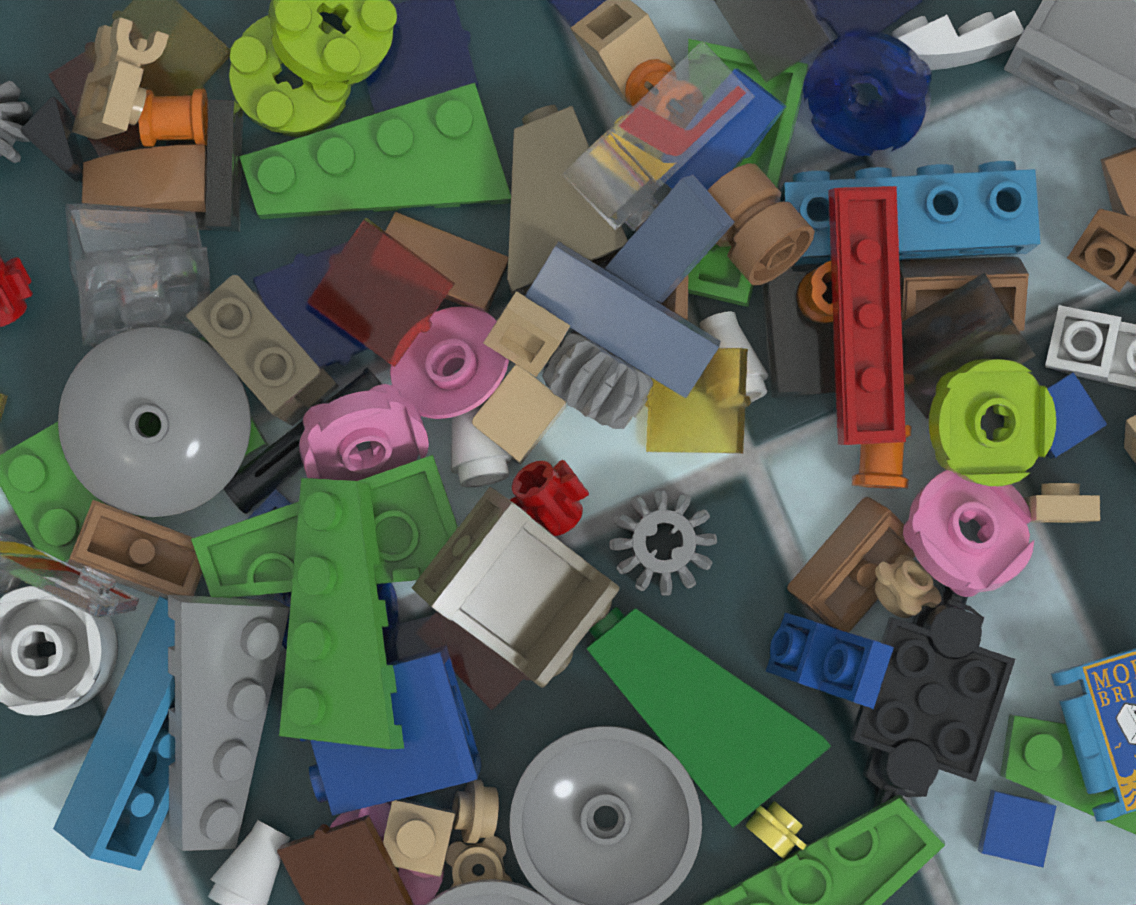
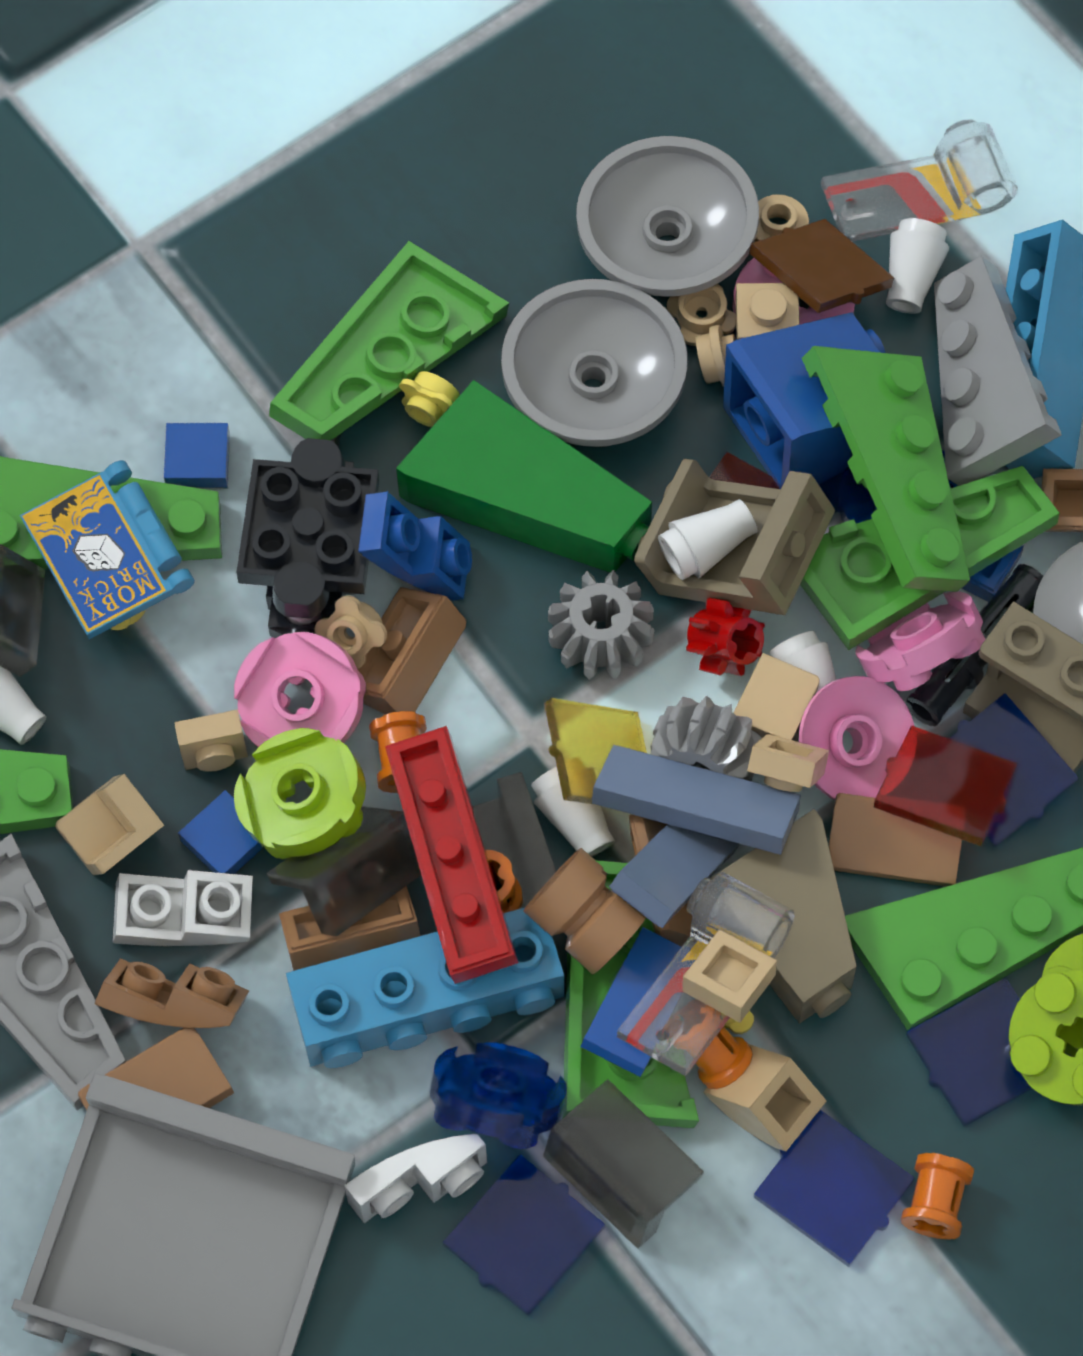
camera: 170 degrees right, 20 degrees down
none -> white cone [658,499,757,580]
none -> tan plate [682,929,777,1023]

